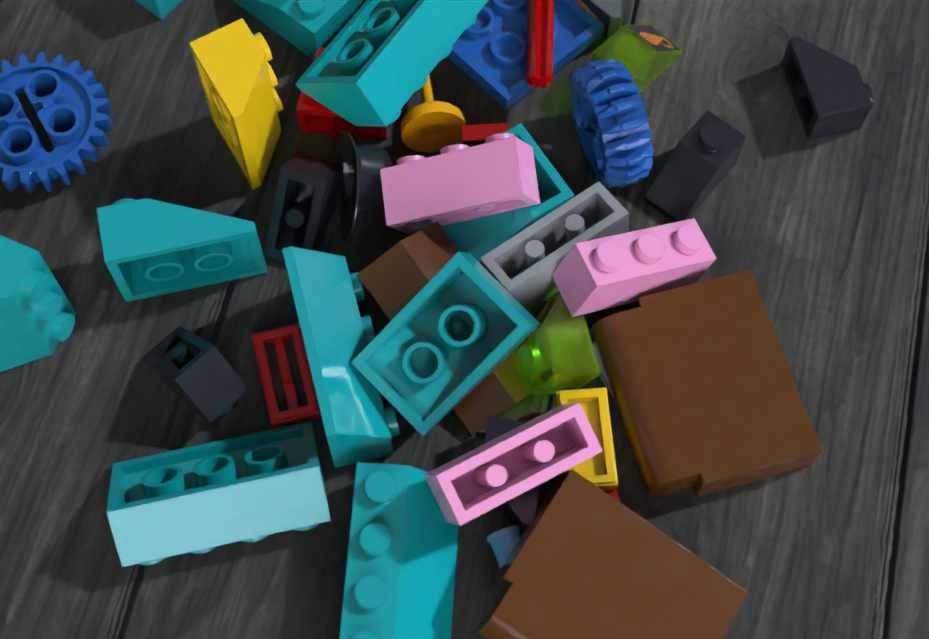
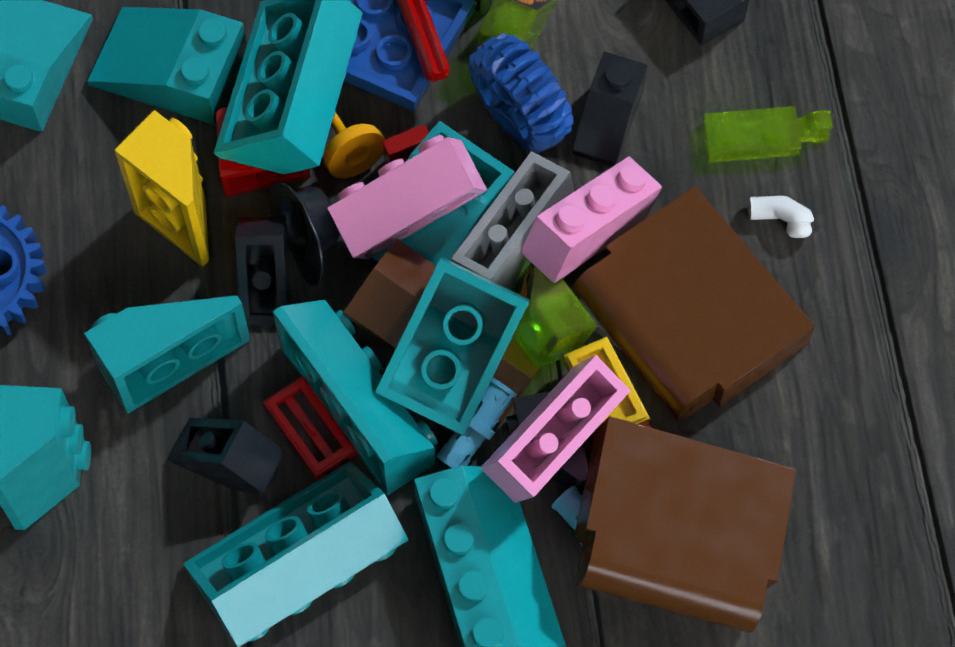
camera: 20 degrees left, 0 degrees up
none -> medium azure pin [436,377,517,468]
none -> clear neon green plate [703,106,833,163]
none -> white arm [748,196,814,238]

